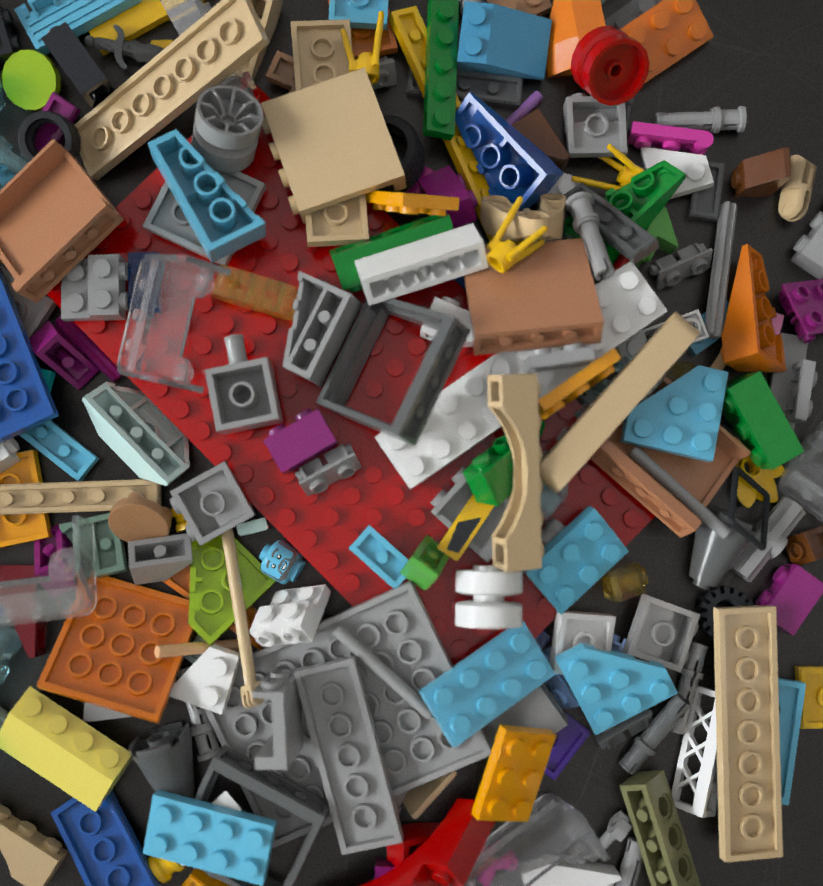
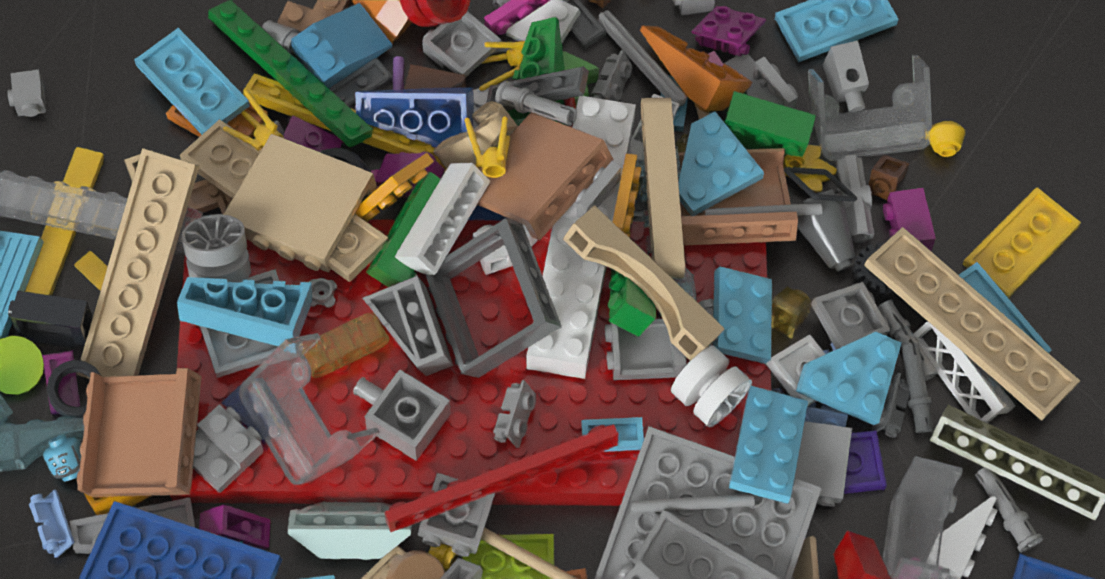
camera: 45 degrees left, 20 degrees down
magenta axle [54,315,125,383] -> none
dark grey piece [84,24,164,70] -> none
light aqua tile [236,517,272,536] -> none
white plate [249,584,331,647] -> none
medium azure head [259,539,306,584] -> none
magenta brick [263,408,339,474] -> none
bright green slope [400,535,449,591] -> none
yellow sticker [437,494,494,561] -> none
light orange plate [471,725,556,822] -> none
light grey bar [586,810,632,863] -> none
none -> magenta plate [283,115,343,152]
none -> light grey plate [309,278,337,308]
none -> red plate [384,424,619,533]

